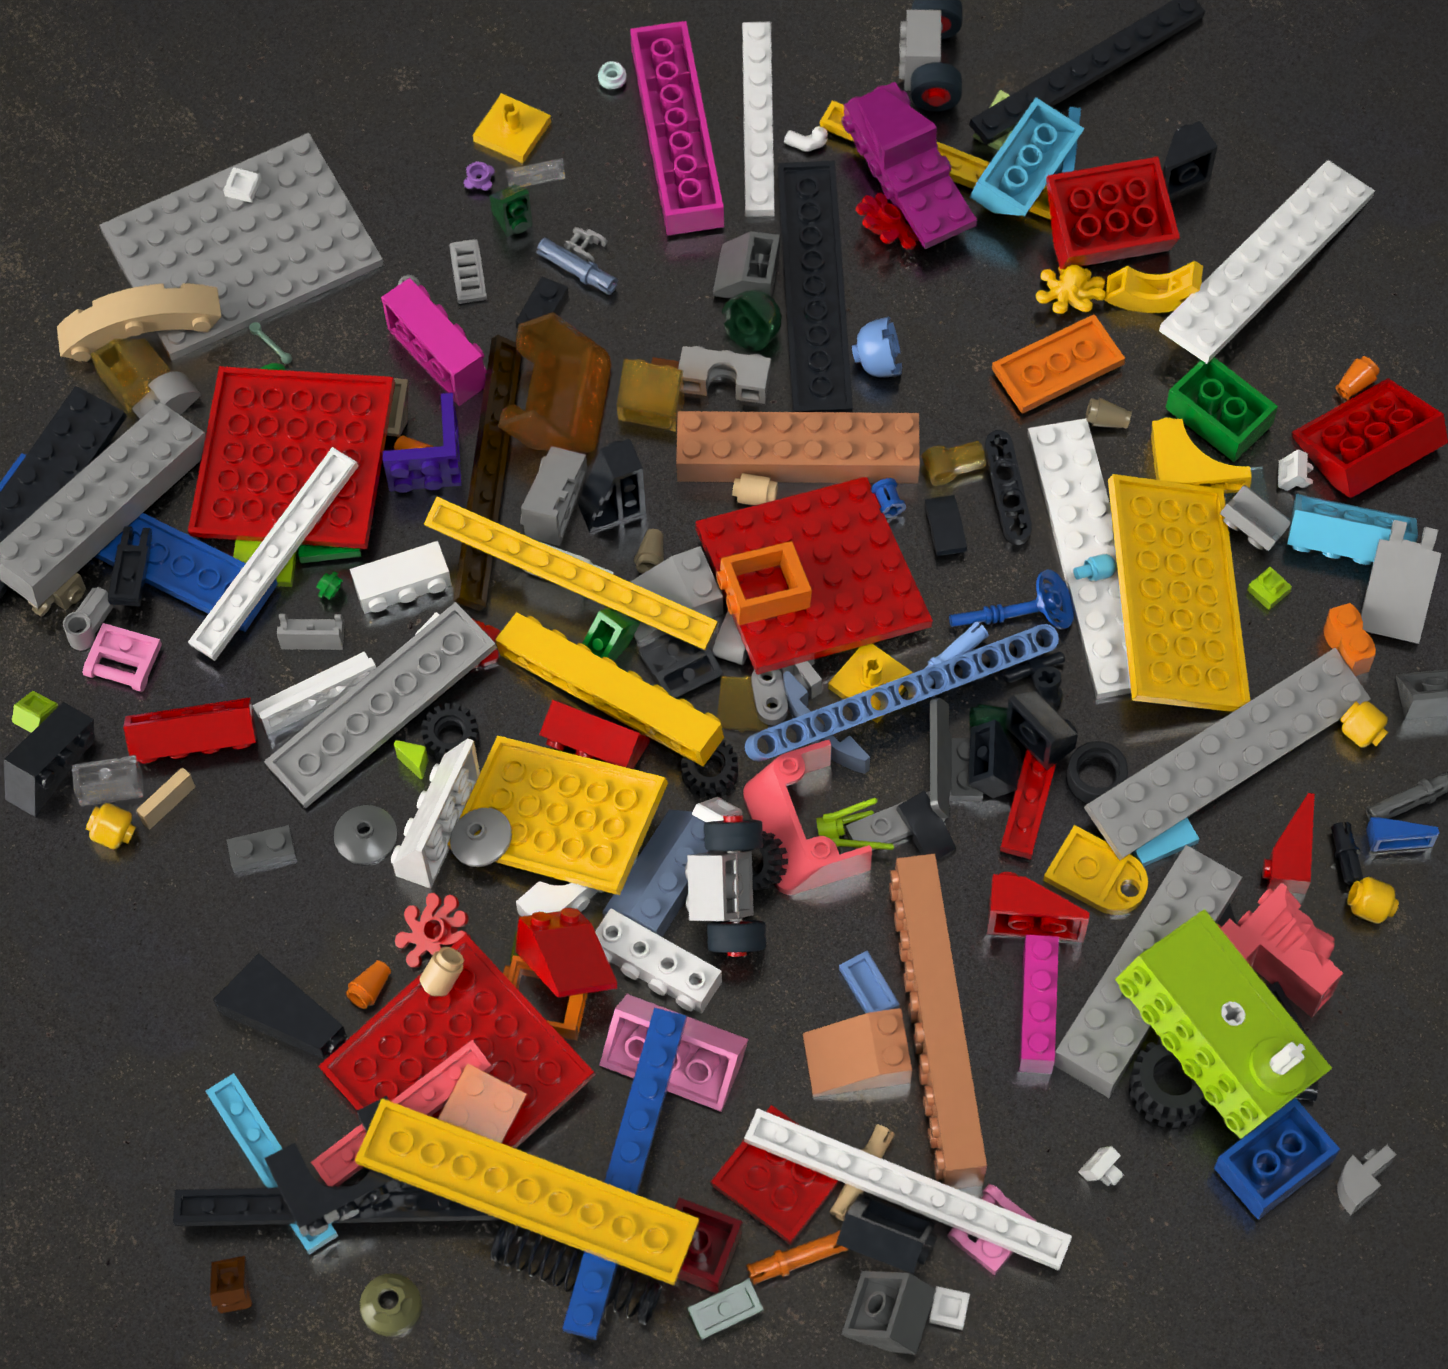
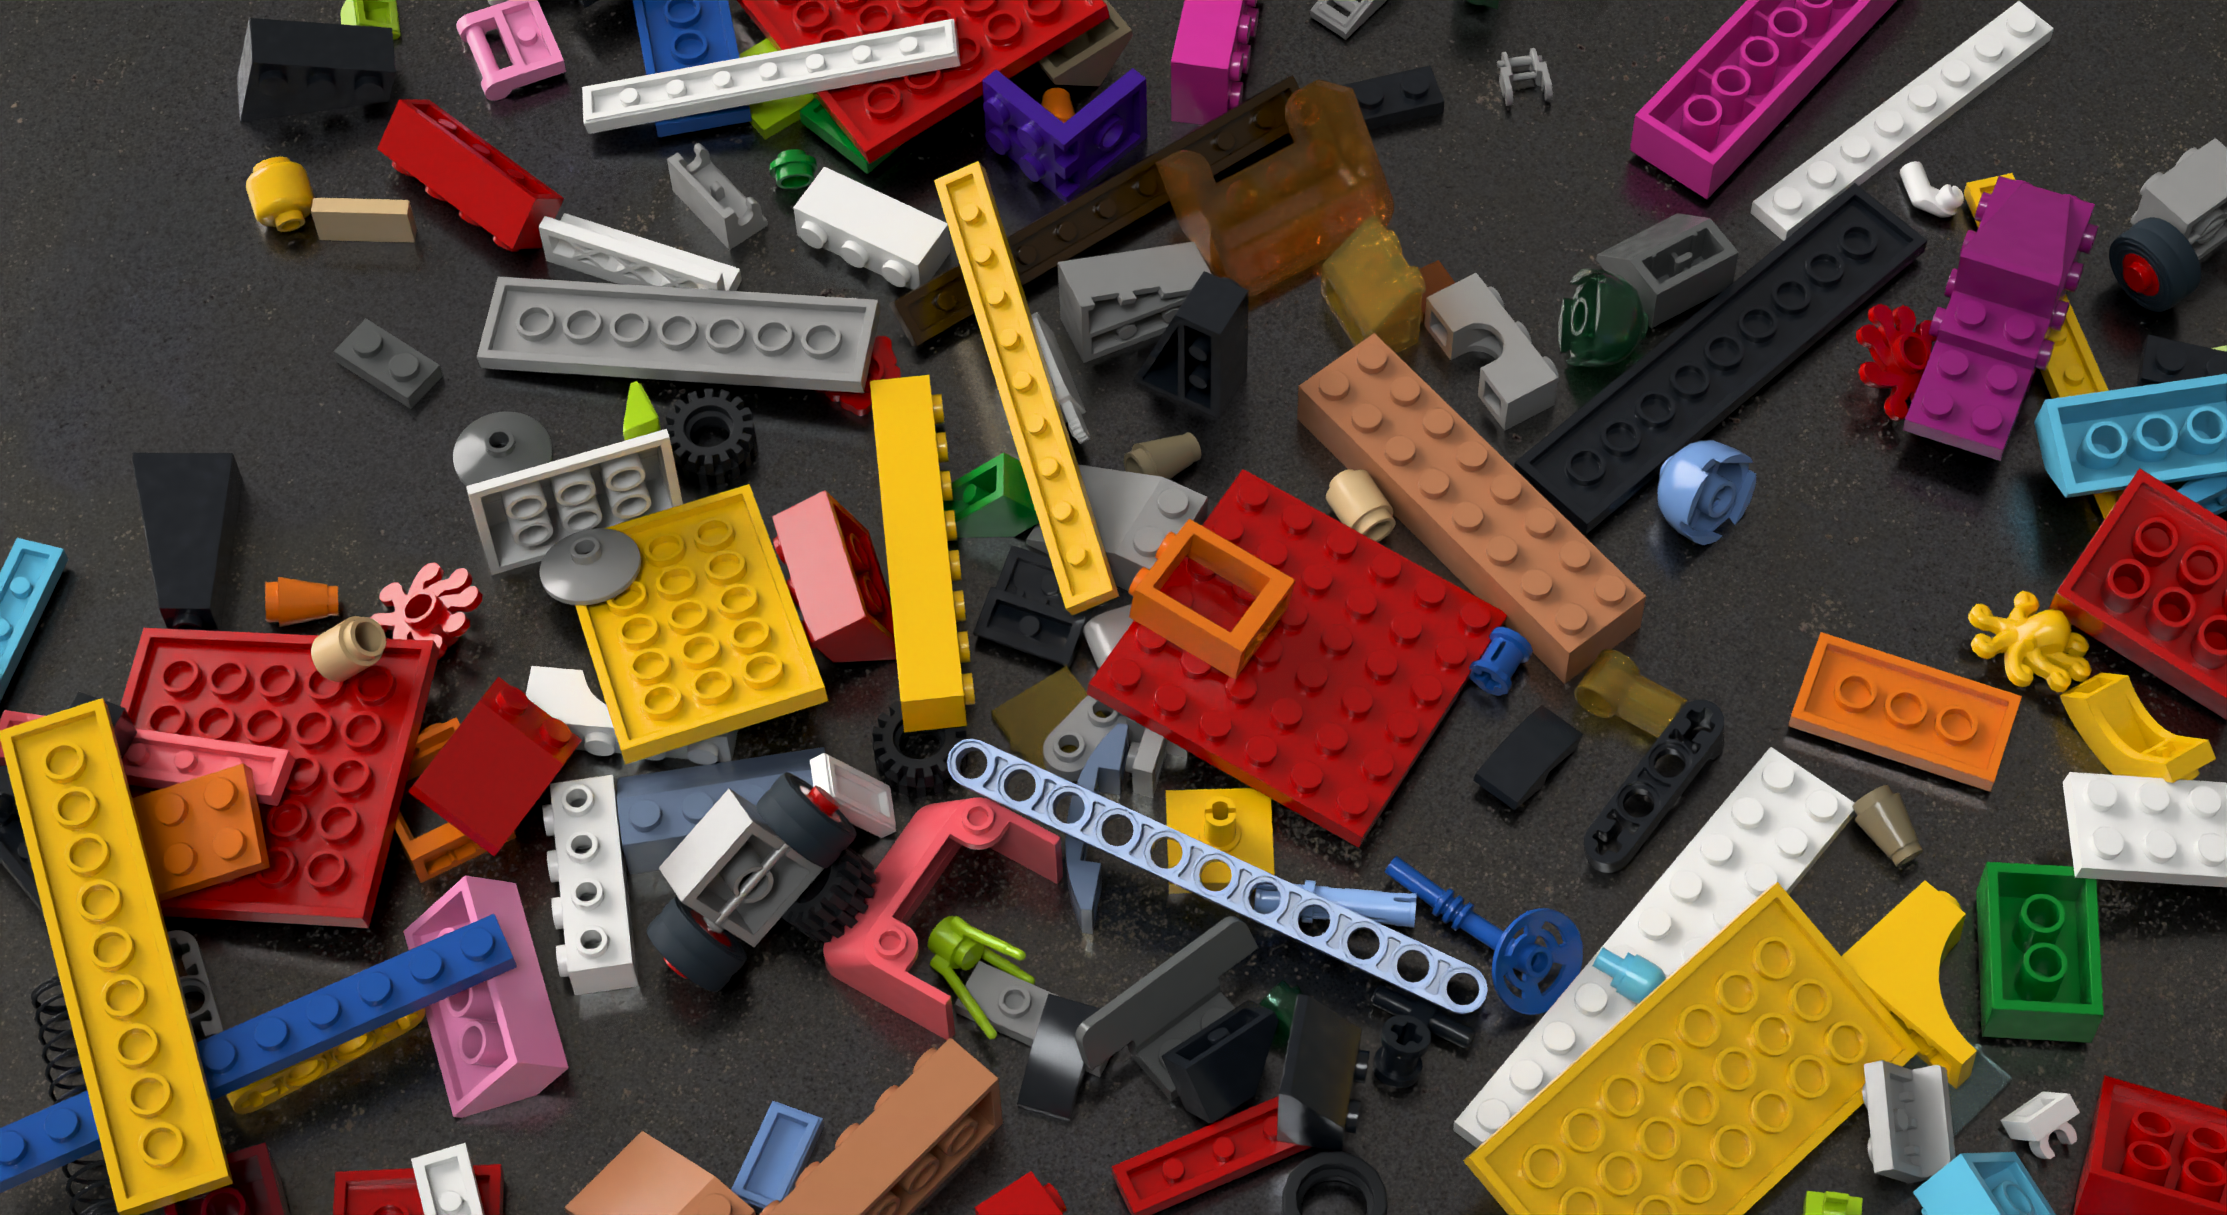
camera: 50 degrees right, 5 degrees down
clear brick [72,755,144,807] -> none
sand blue pin [537,238,618,295] -> none

